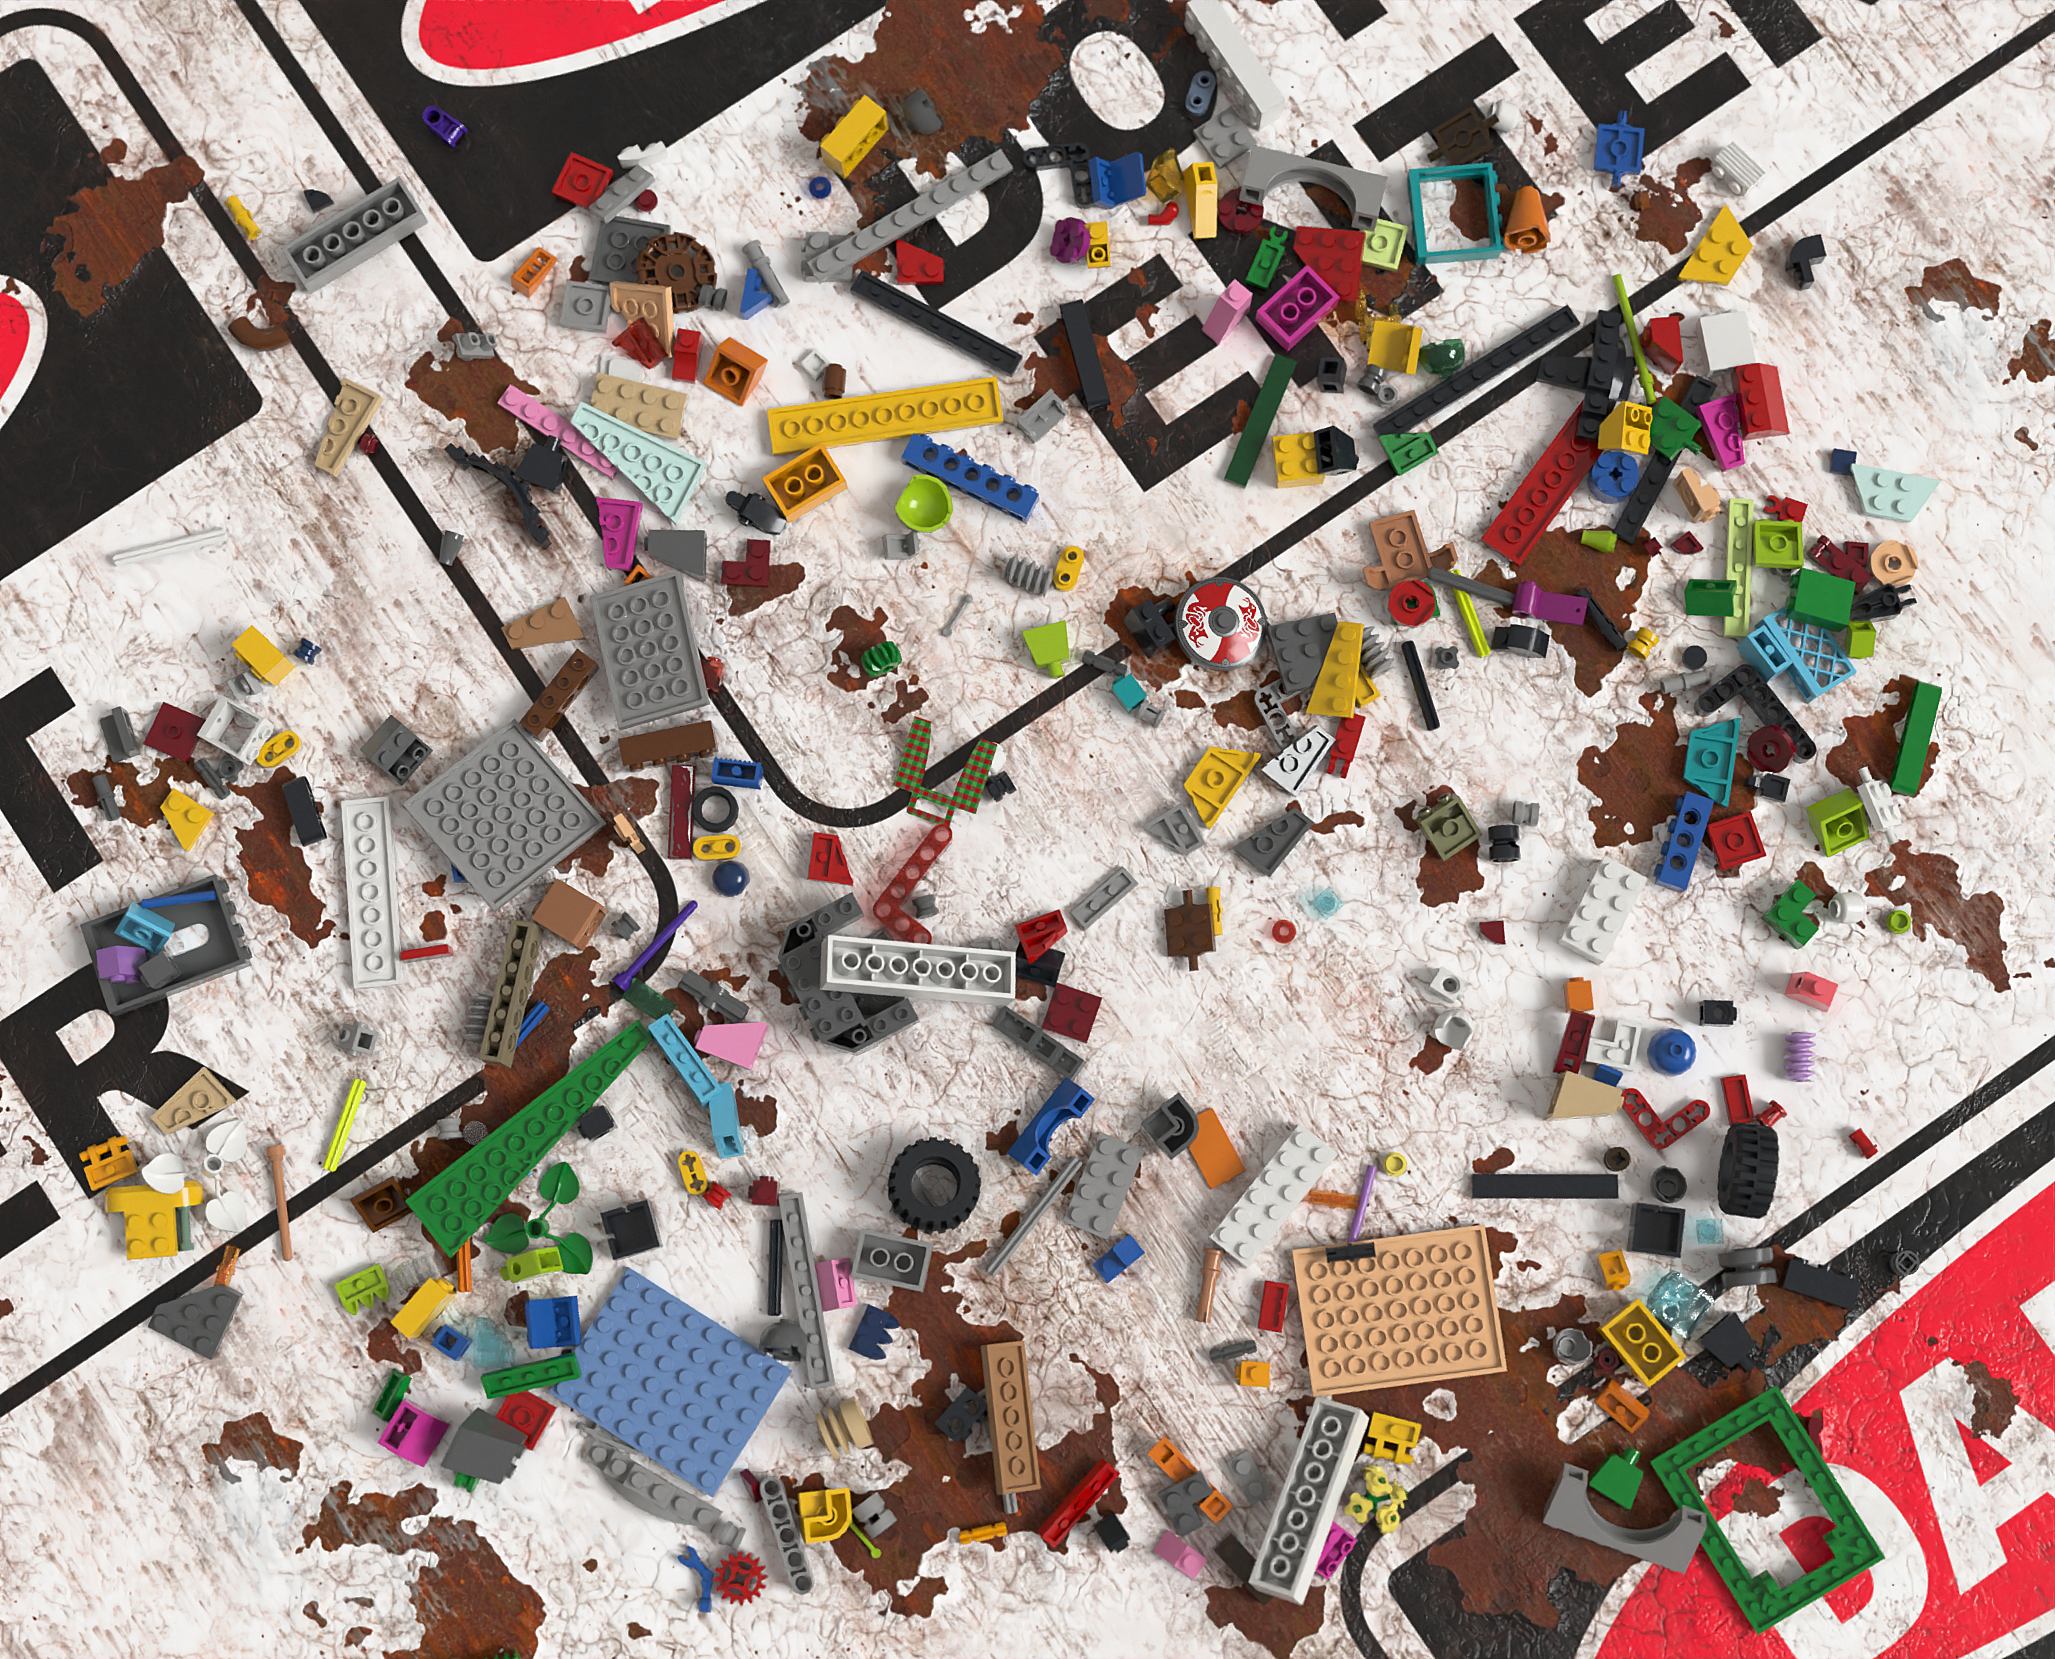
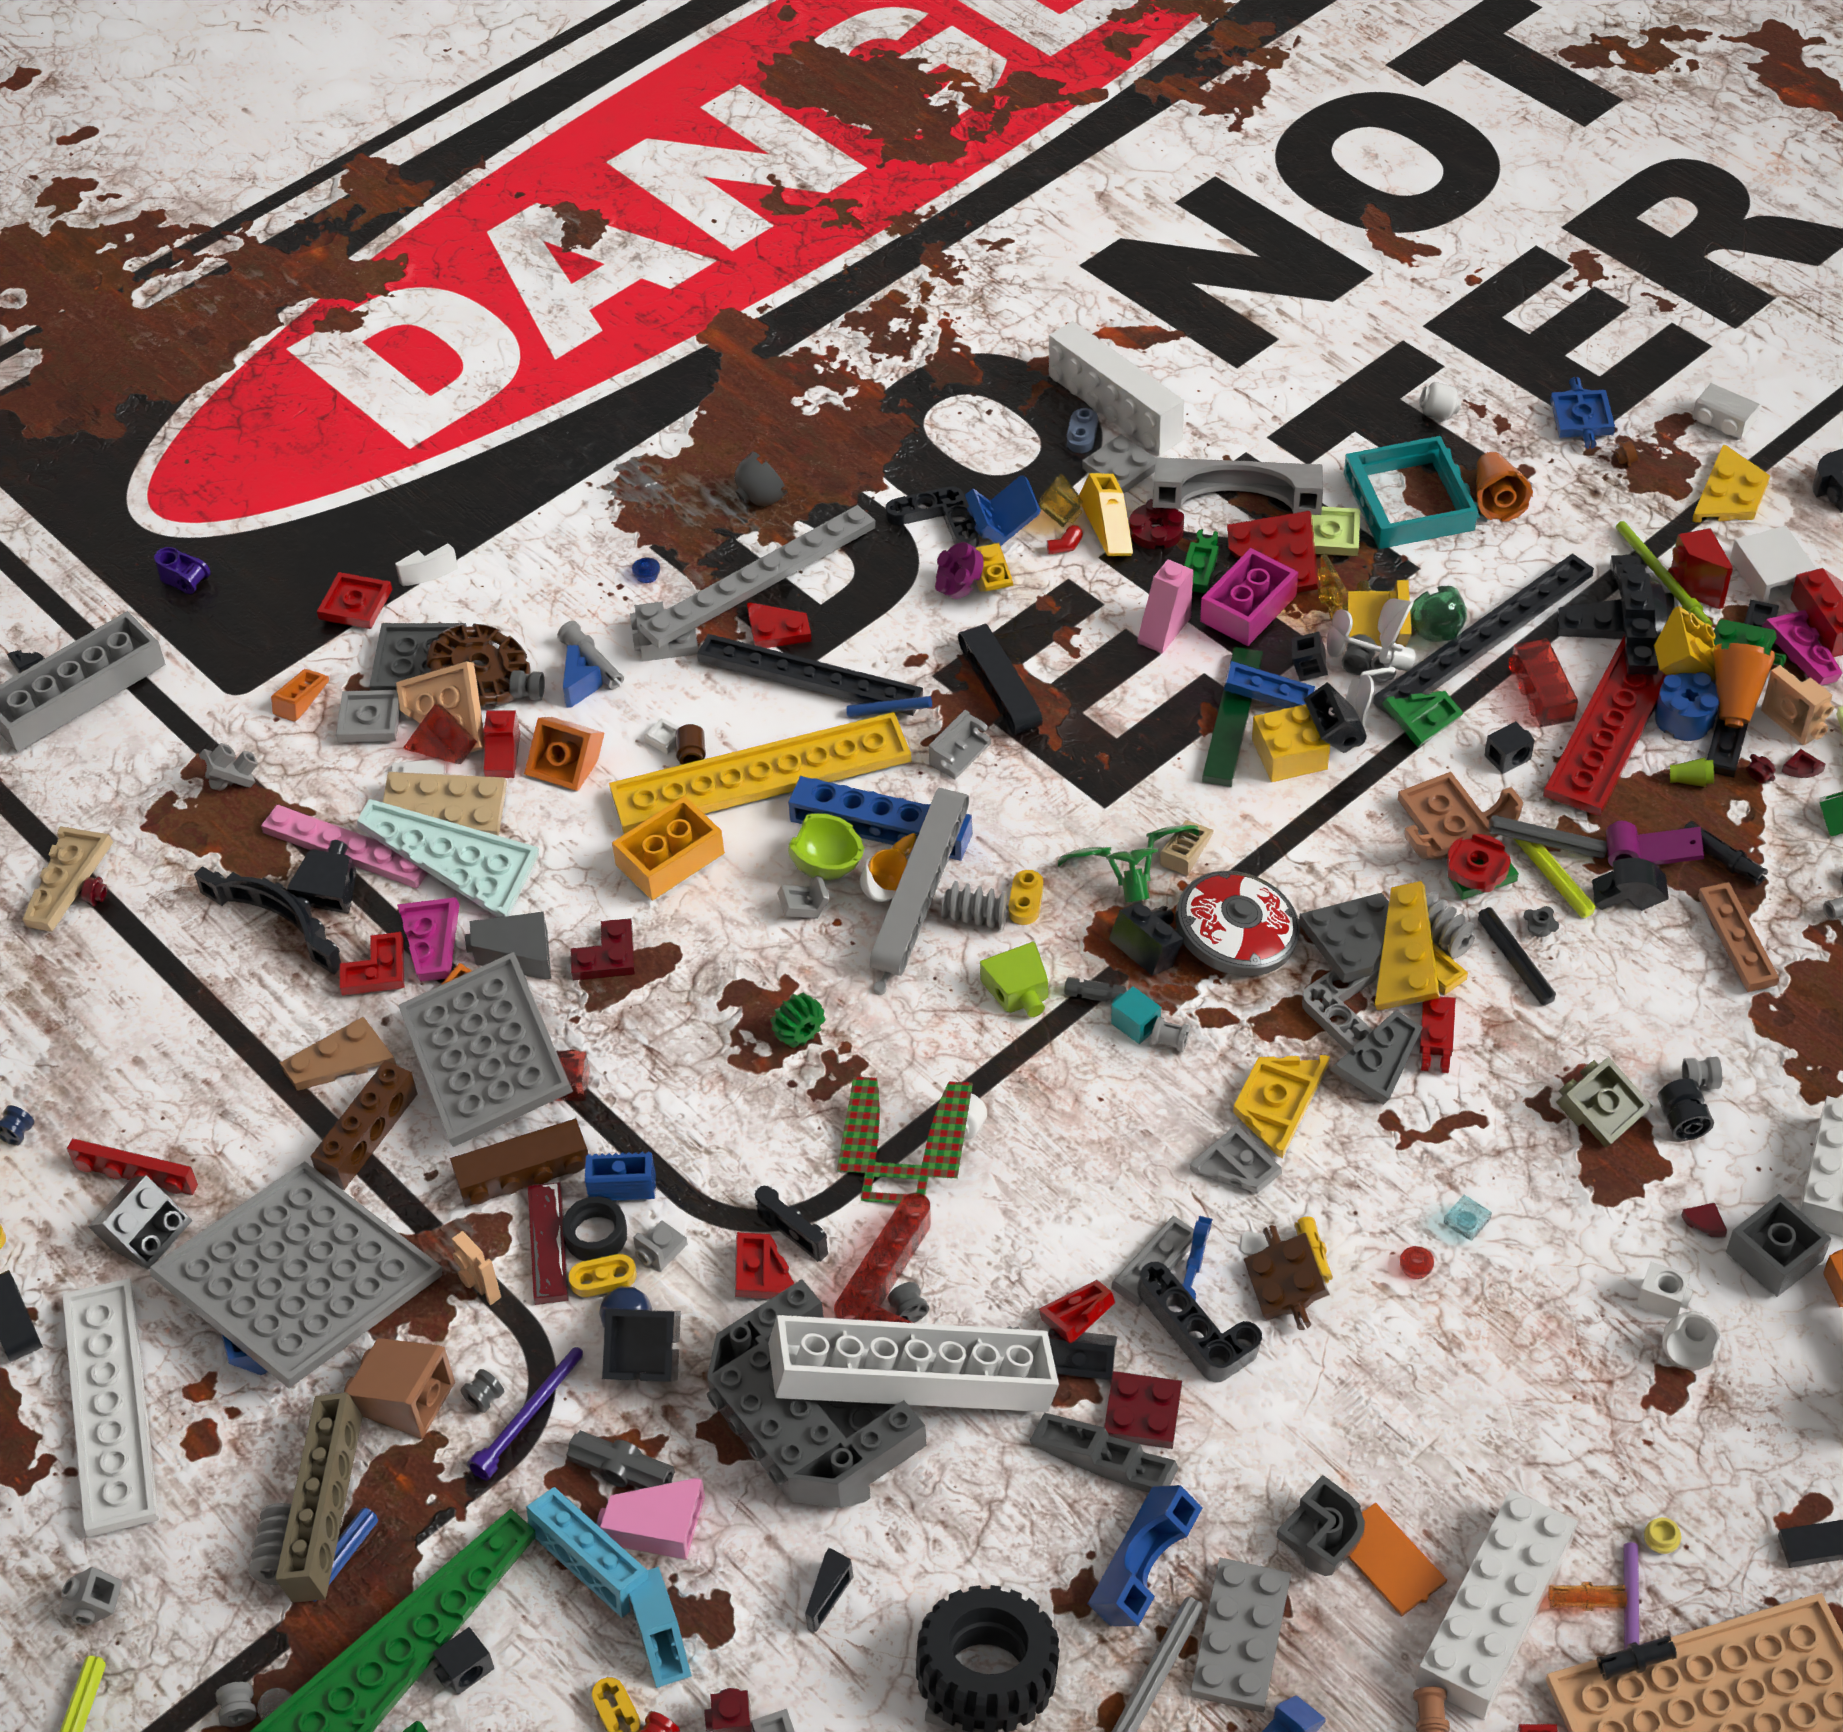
camera: 10 degrees left, 30 degrees down
red tile [400,944,453,963] -> none
dark grey cone [438,530,464,566] -> none
light grey plate [589,165,655,224] -> none
clear green slope [622,977,677,1020] -> none
dark red plate [635,189,658,212] -> none
black hinge [725,490,787,535] -> none
yellow brick [820,95,889,179] -> none
black wheel [985,771,1017,803] -> none
dark grey wing [1232,807,1314,878] -> none
dark brown plate [1426,106,1500,166] -> none
yellow wheel [1627,627,1660,660] -> none
none -> red plate [67,1138,198,1195]
none -> red plate [340,932,405,996]
none -> black piece [602,1308,681,1382]
none -> light grey bracket [633,1220,688,1271]
none -> black hinge [754,1185,828,1262]
none -> black slope [805,1548,854,1633]
none -> blue bar [846,696,932,717]
none -> light orange hair [860,833,916,902]
none -> light grey beam [870,788,969,976]
none -> green plant [1057,825,1200,902]
none -> black beam [1137,1262,1262,1382]
none -> tan slope [1160,820,1214,876]
none -> blue piece [1171,1216,1213,1306]
none -> blue plate [1223,661,1315,709]
none -> white plant [1326,598,1415,728]
none -> black brick [1484,721,1535,774]
none -> clear red brick [1509,638,1578,727]
none -> nougat plate [1698,882,1779,992]
none -> orange cone [1713,643,1775,728]
none -> dark grey brick [1726,1194,1832,1297]

